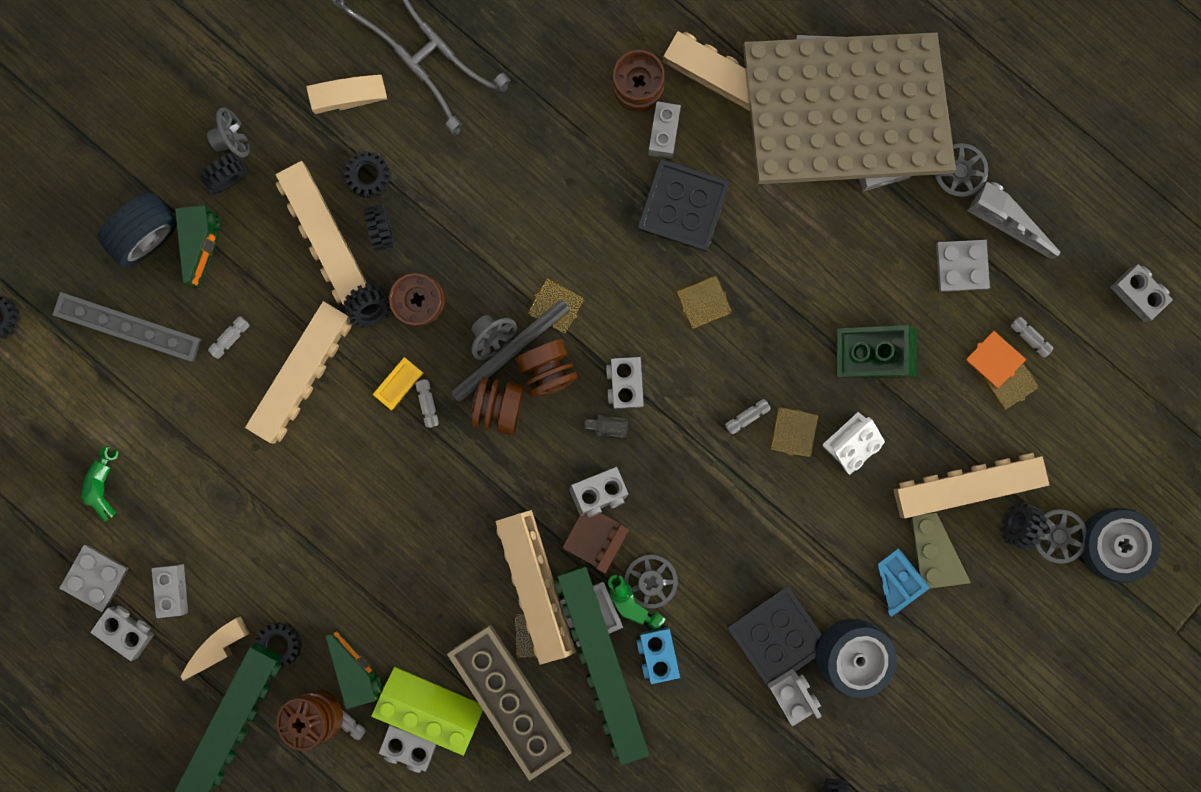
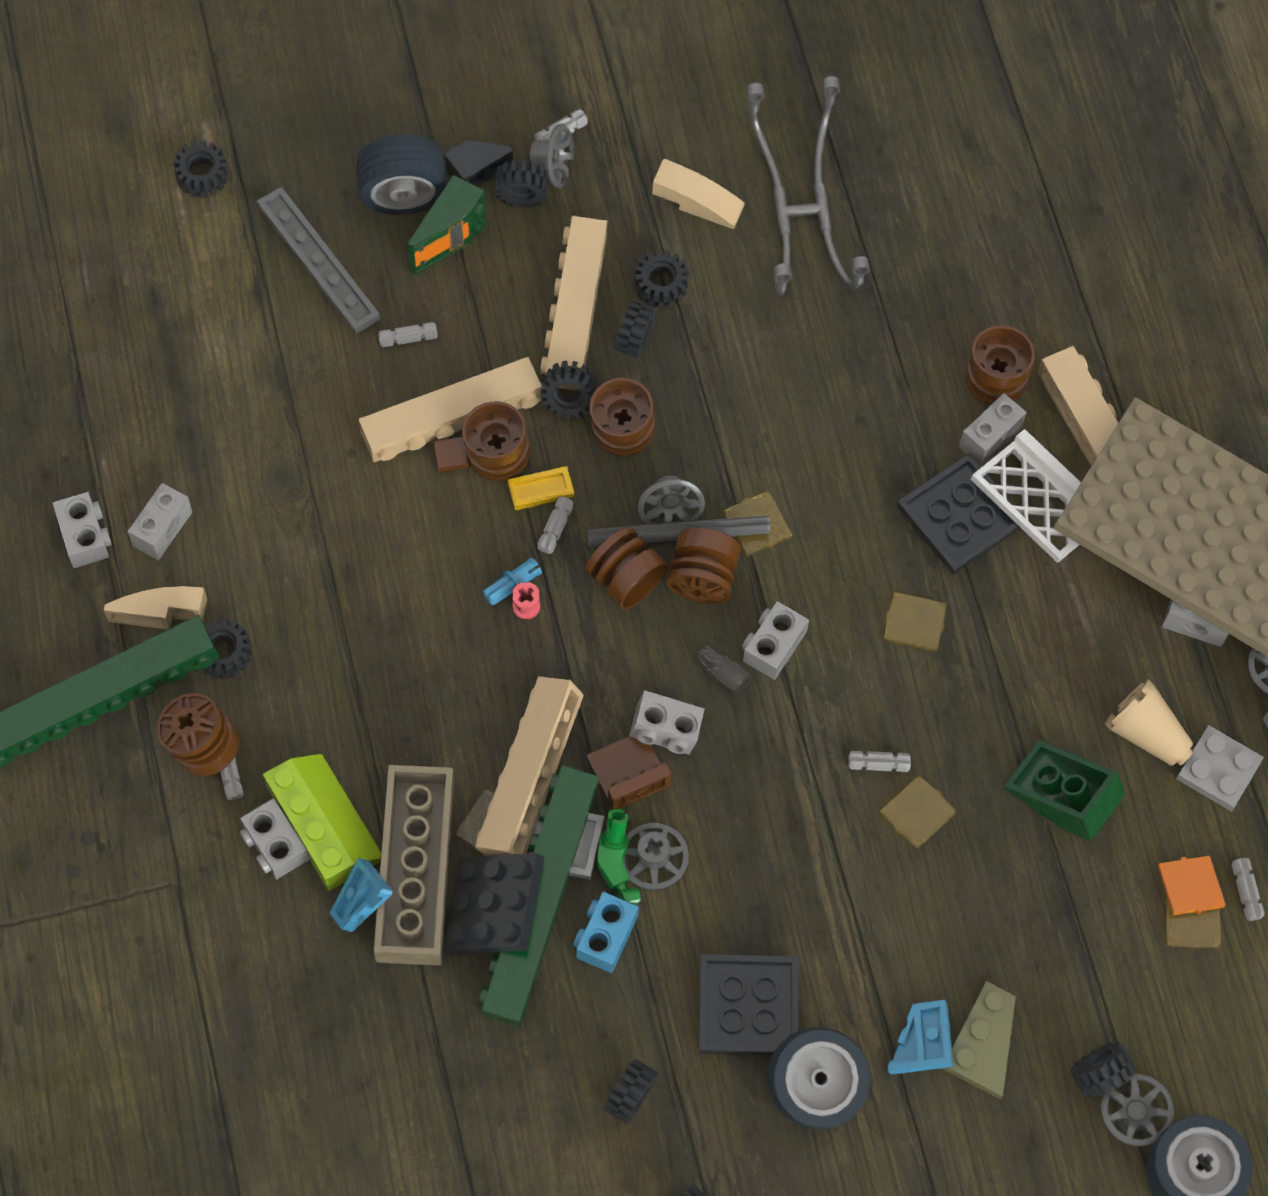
camera: 35 degrees right, 20 degrees down
light grey plate [60,545,129,612] -> none
green arm [81,446,118,522] -> none
dark green slope [326,630,384,709] -> none
light grey bracket [767,669,822,726] -> none
white bracket [823,412,885,475] -> none
tan brick [893,453,1049,518] -> none
none -> dark azure wing [330,858,393,932]
none -> reddish brown tile [434,437,469,473]
none -> black plate [443,853,544,954]
none -> black slope [444,140,513,187]
none -> reddish brown wheel [462,401,531,482]
none -> dark azure axle [483,558,542,605]
none -> coral bush [512,582,540,620]
none -> light grey axle [534,109,587,141]
none -> black tyre [604,1059,659,1124]
none -> white fence [971,429,1081,563]
none -> tan cone [1105,679,1193,766]

